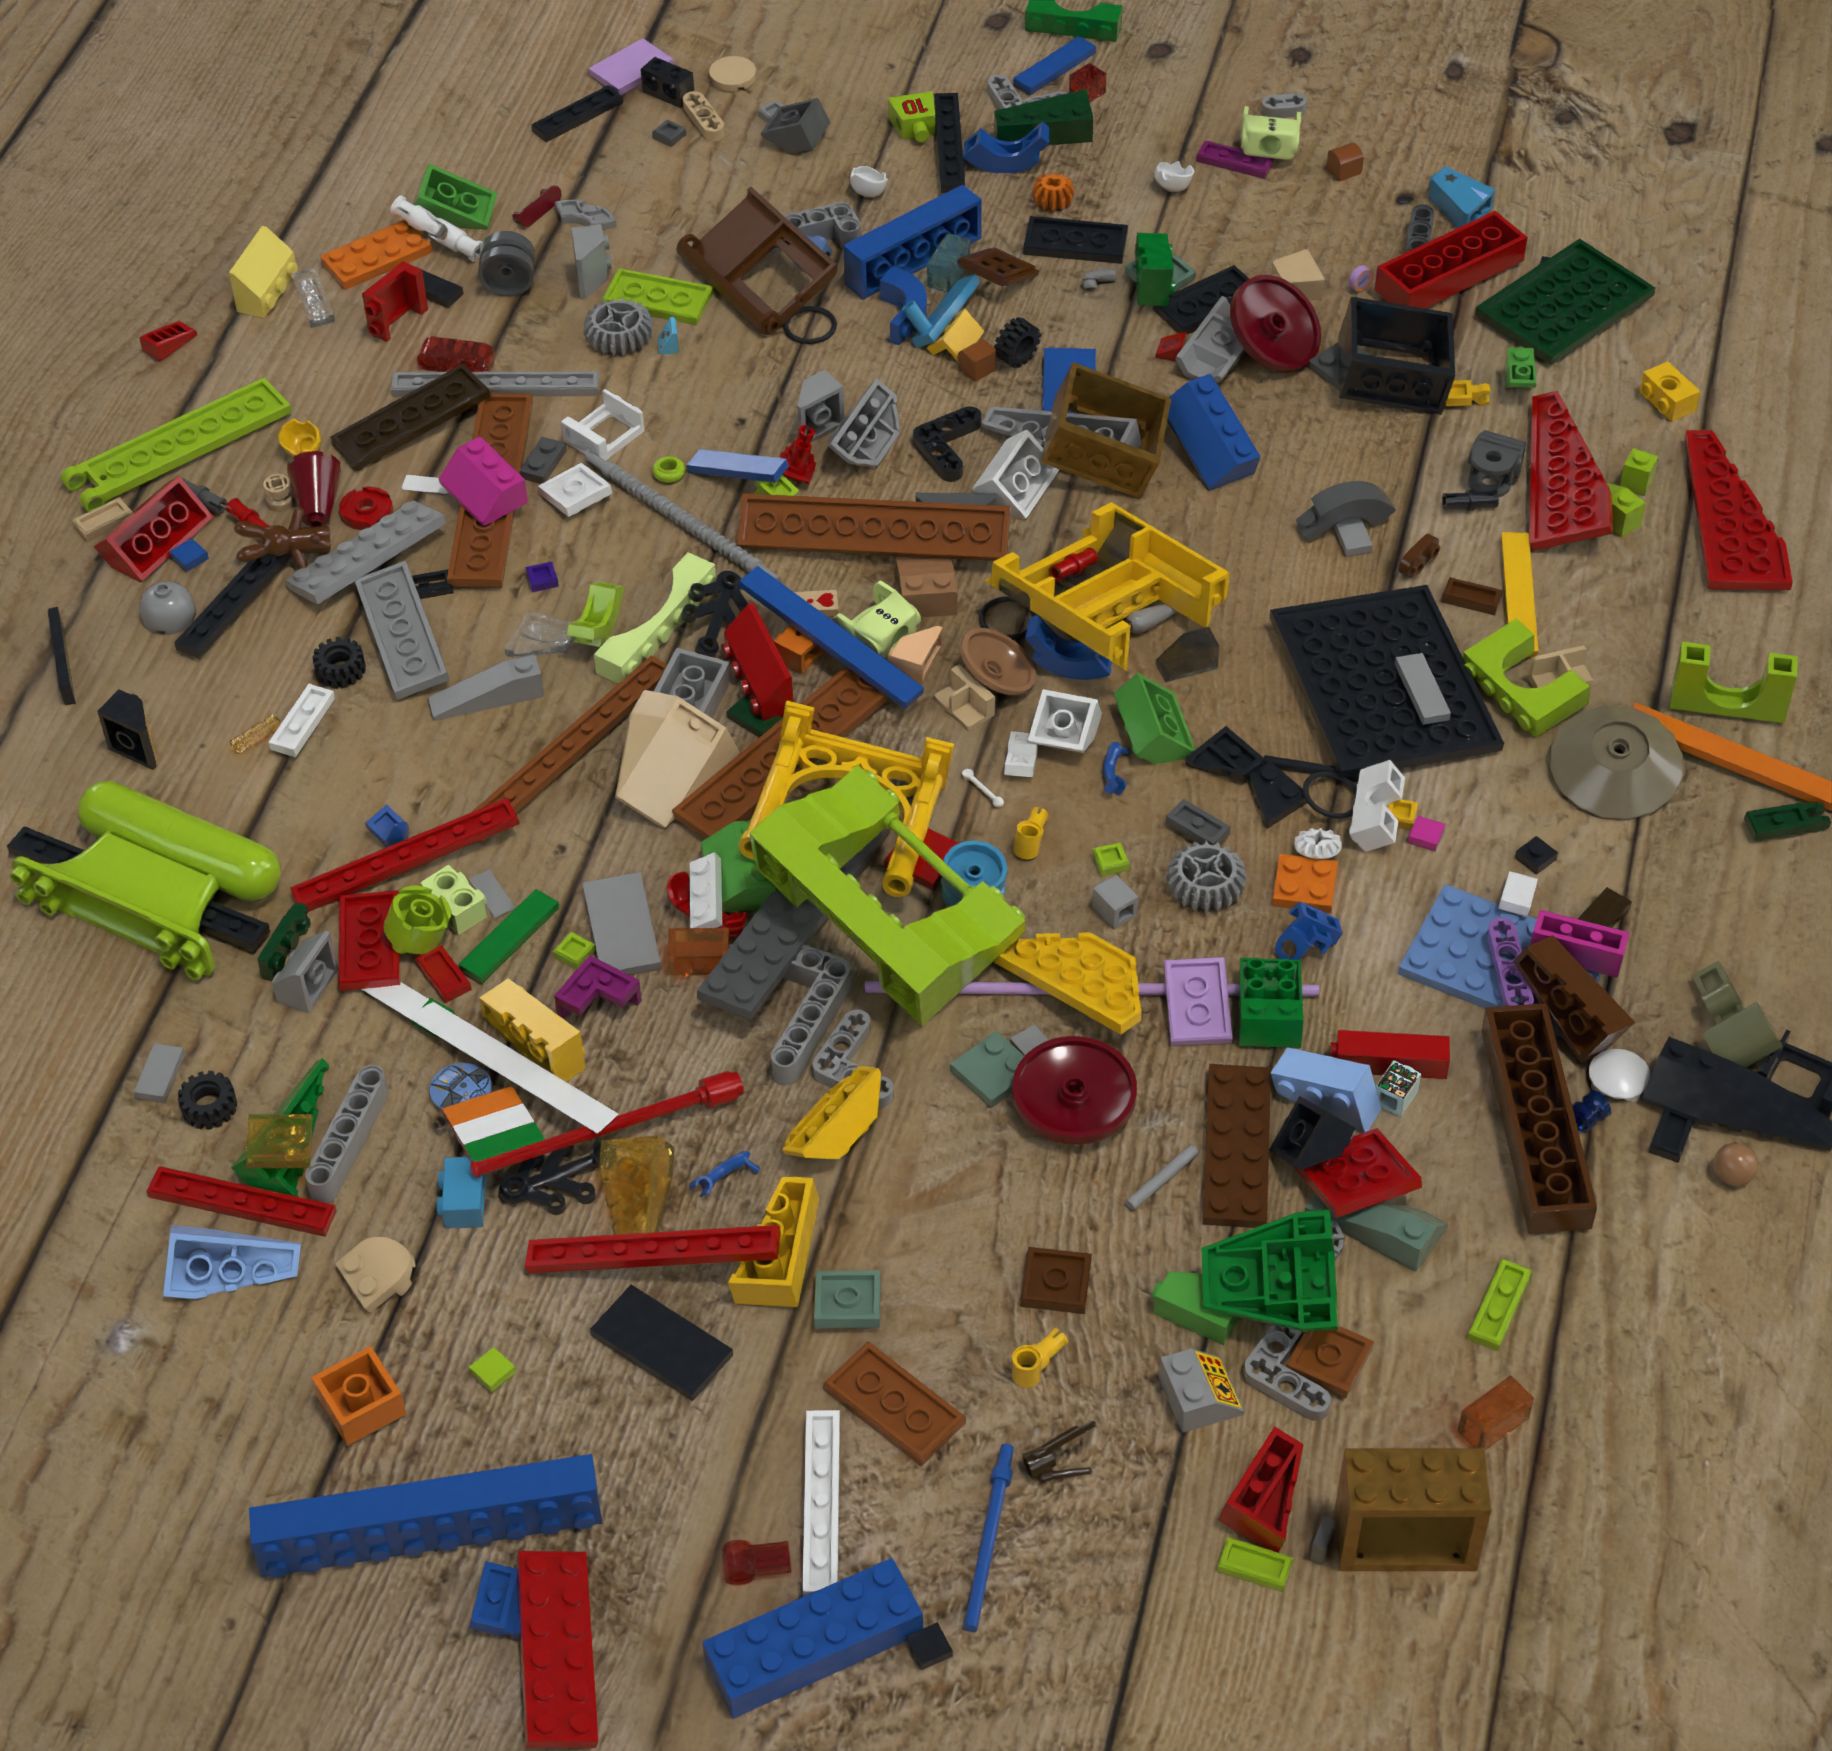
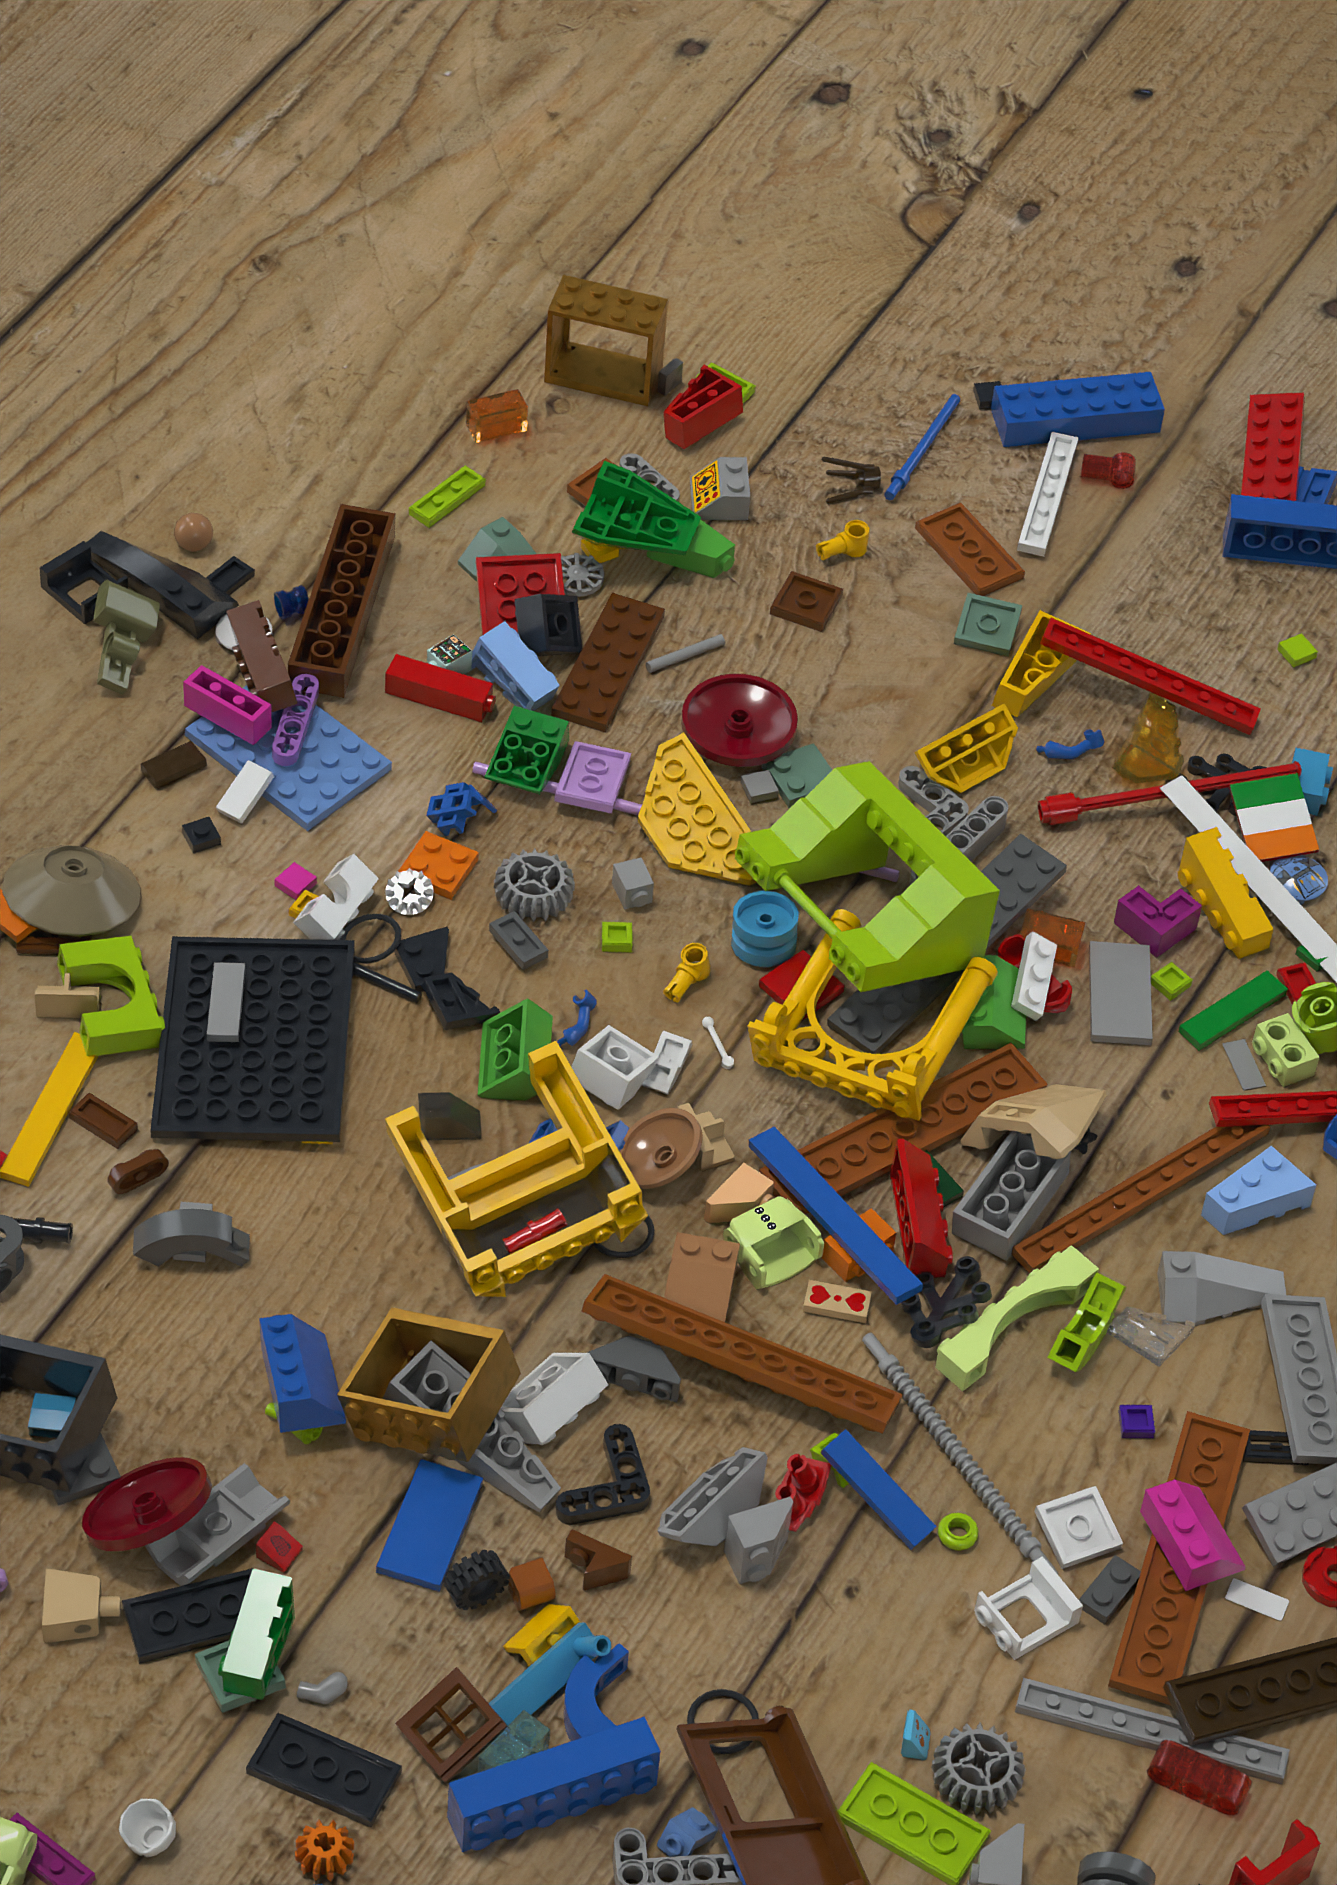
camera: 170 degrees left, 0 degrees up
black tile [590,1284,733,1401] -> none
none -> reddish brown slope [564,1529,632,1590]
none -> light blue wedge [1201,1146,1316,1235]

